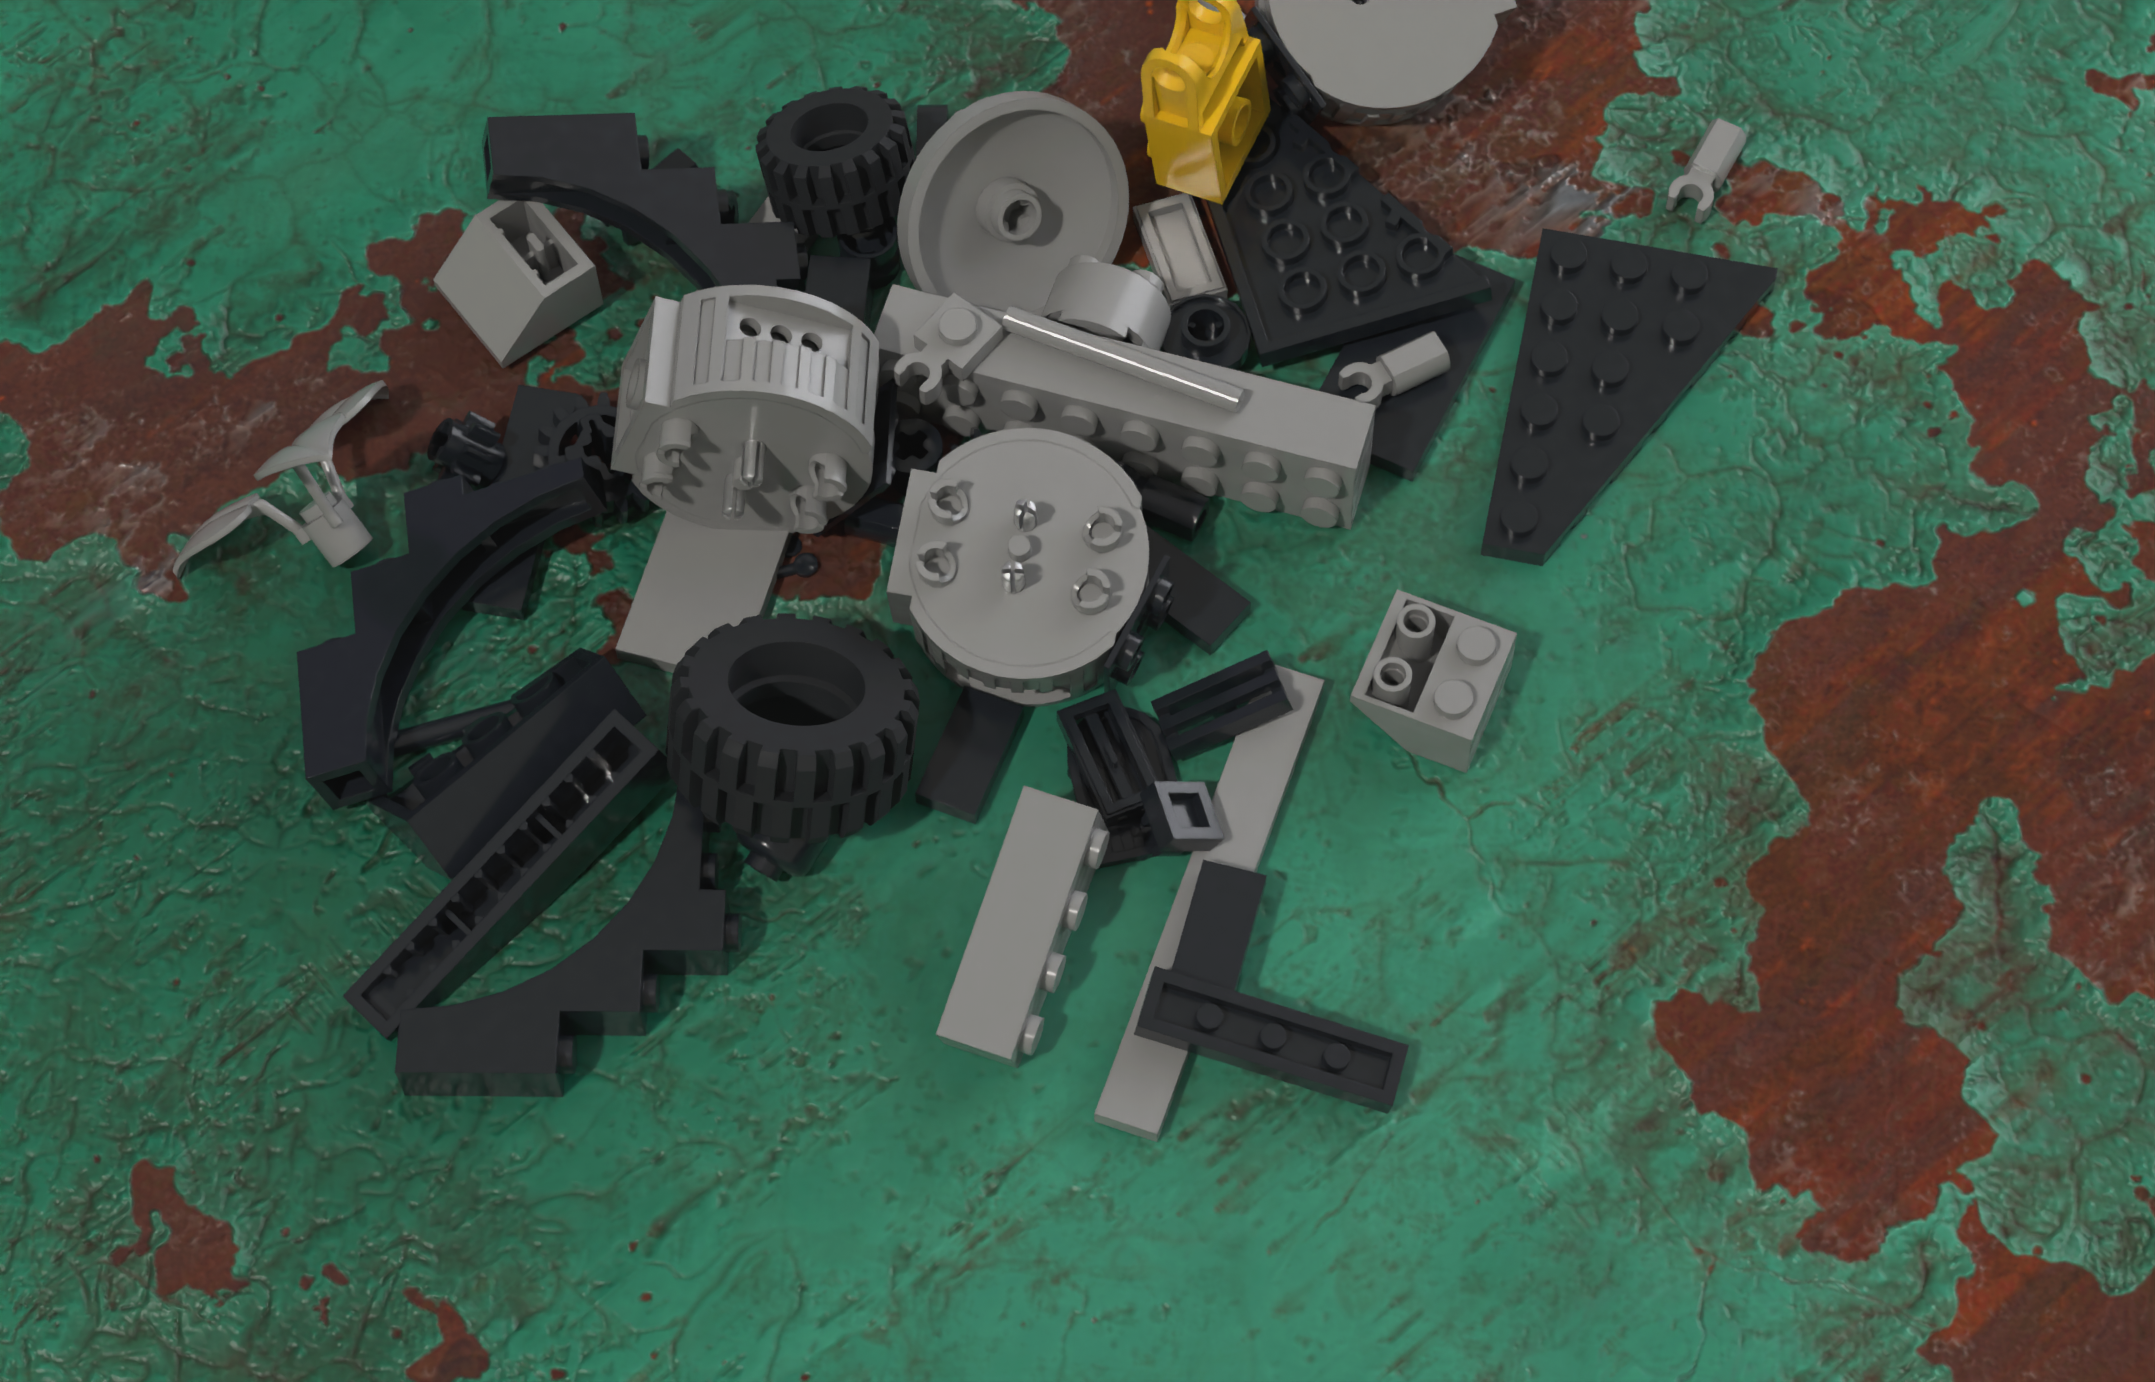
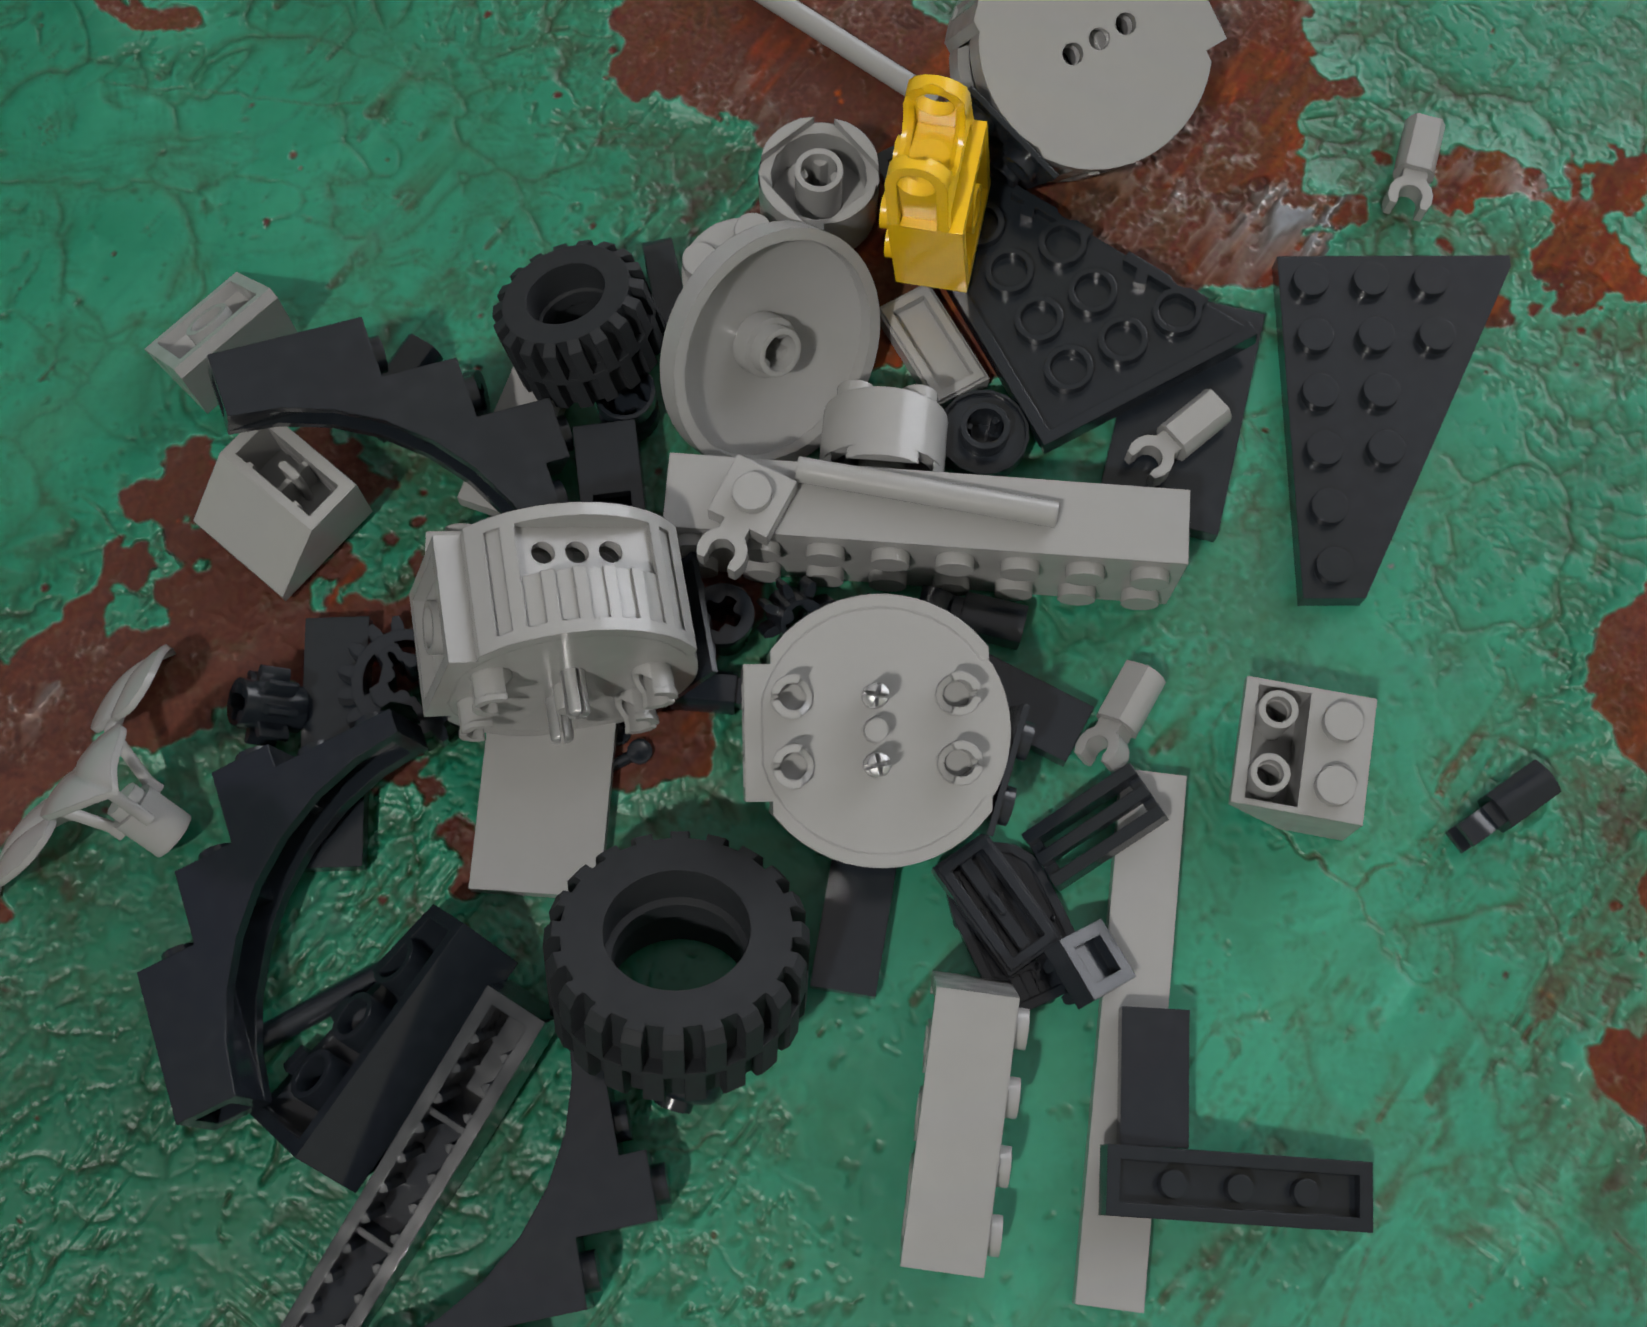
camera: 15 degrees left, 10 degrees up
none -> light grey slope [145,272,298,414]
none -> light grey brick [758,117,880,249]
none -> light grey bar [1074,660,1166,774]
none -> black bar [1445,759,1562,854]

